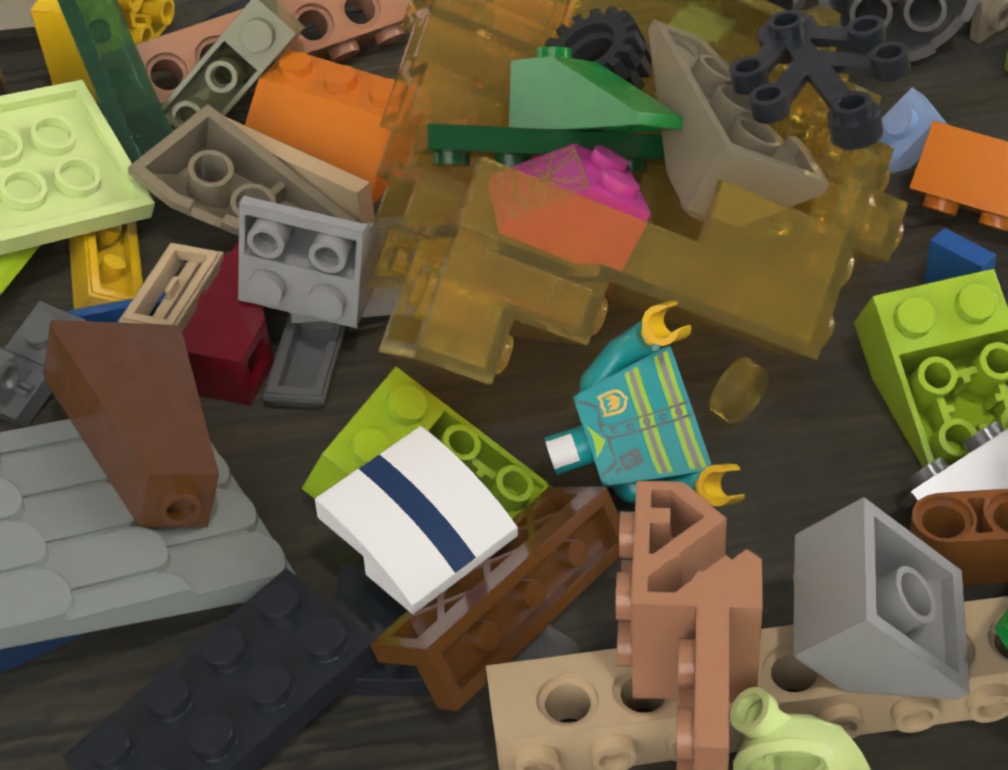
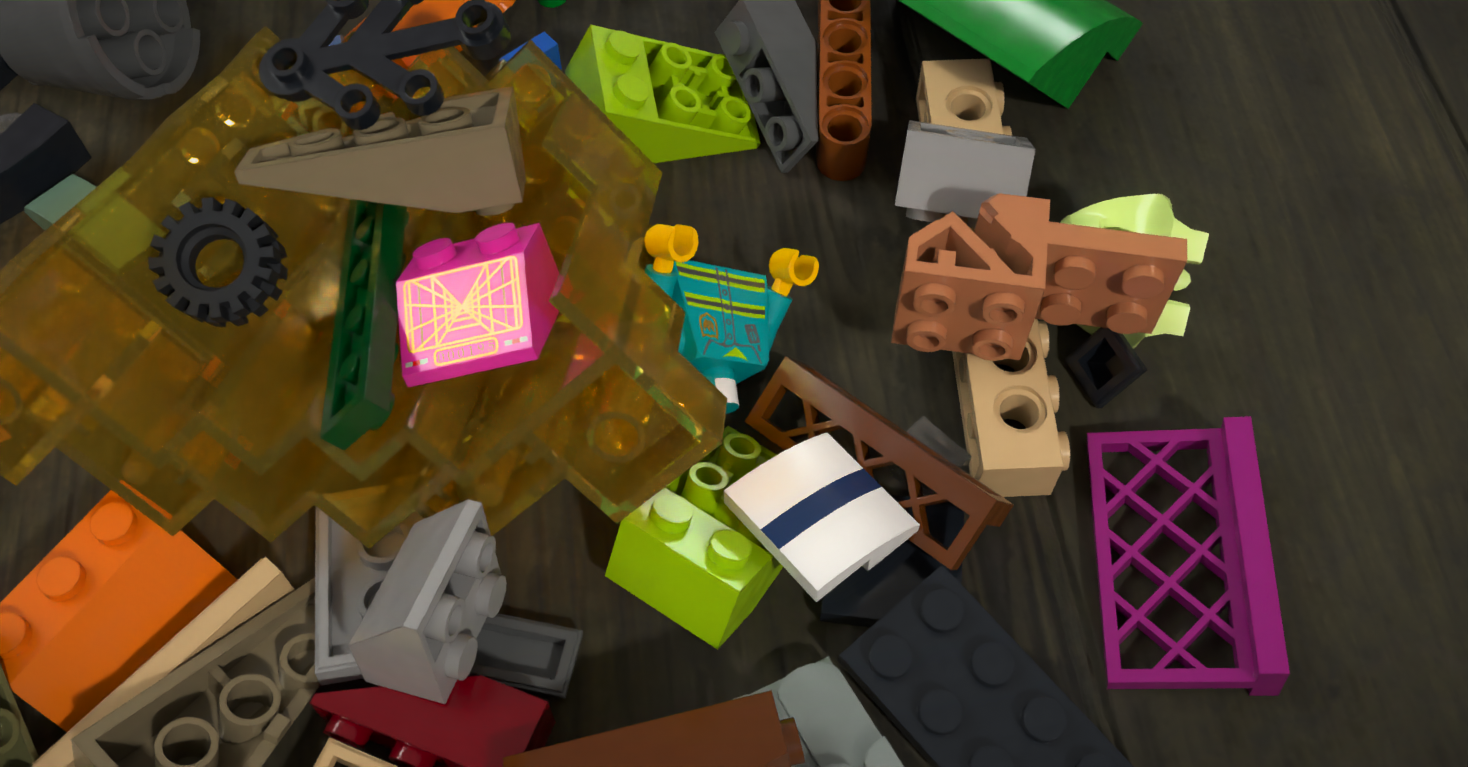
camera: 90 degrees left, 15 degrees up
green slope [509,46,683,133] -> none

